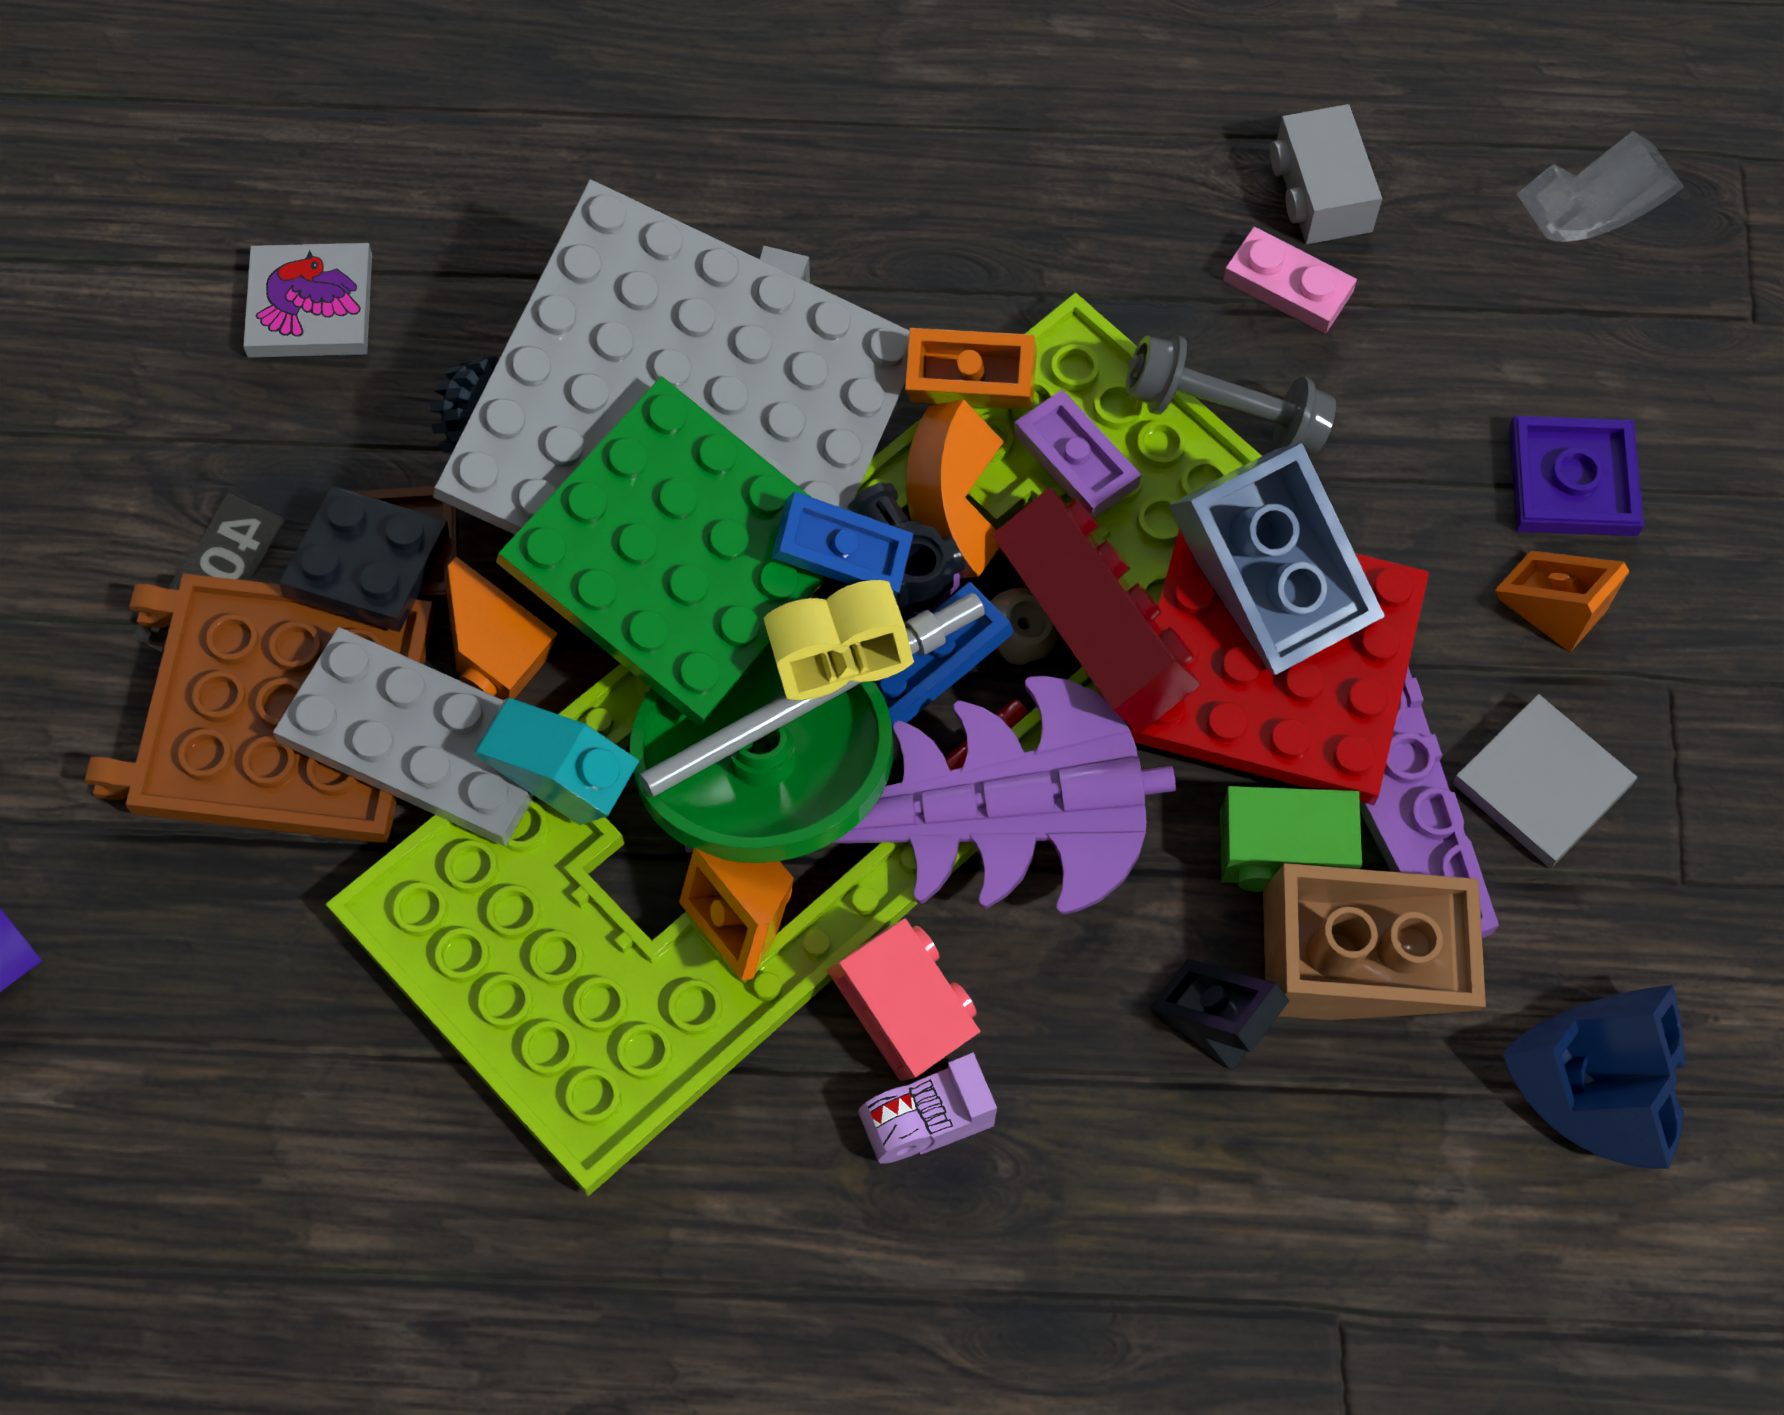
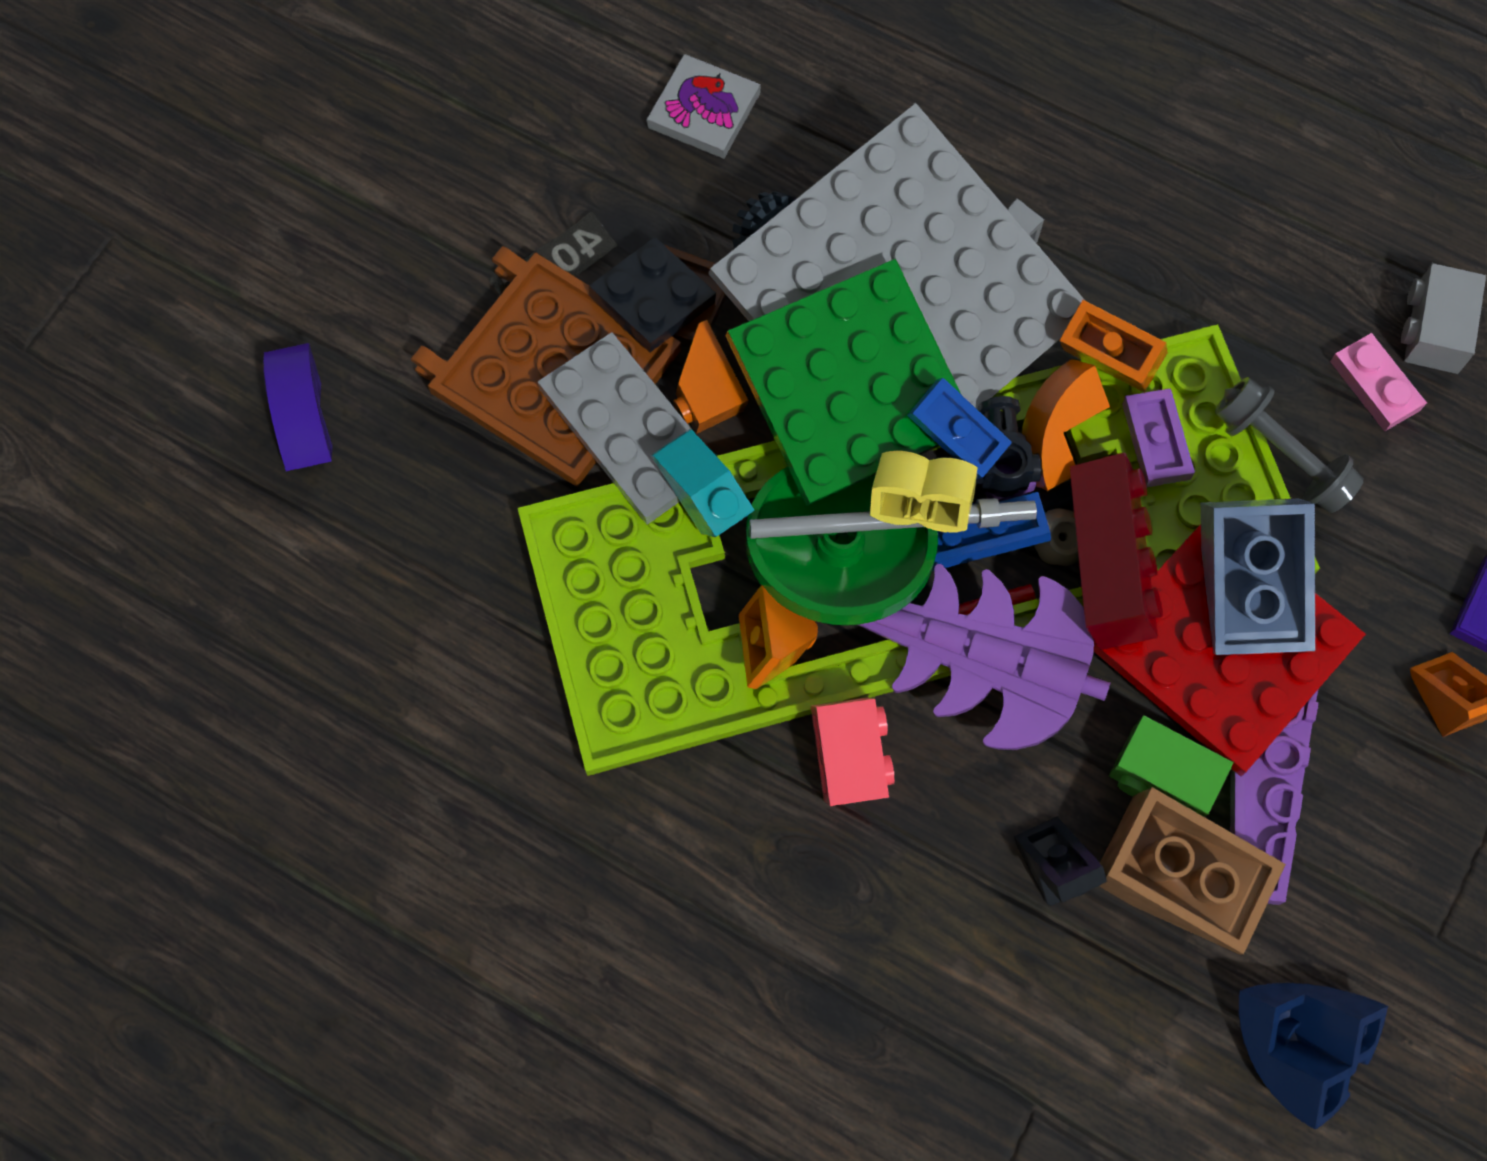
camera: 30 degrees right, 5 degrees up
lavender leg [858,1052,997,1164] -> none
light grey tile [1452,694,1638,869] -> none

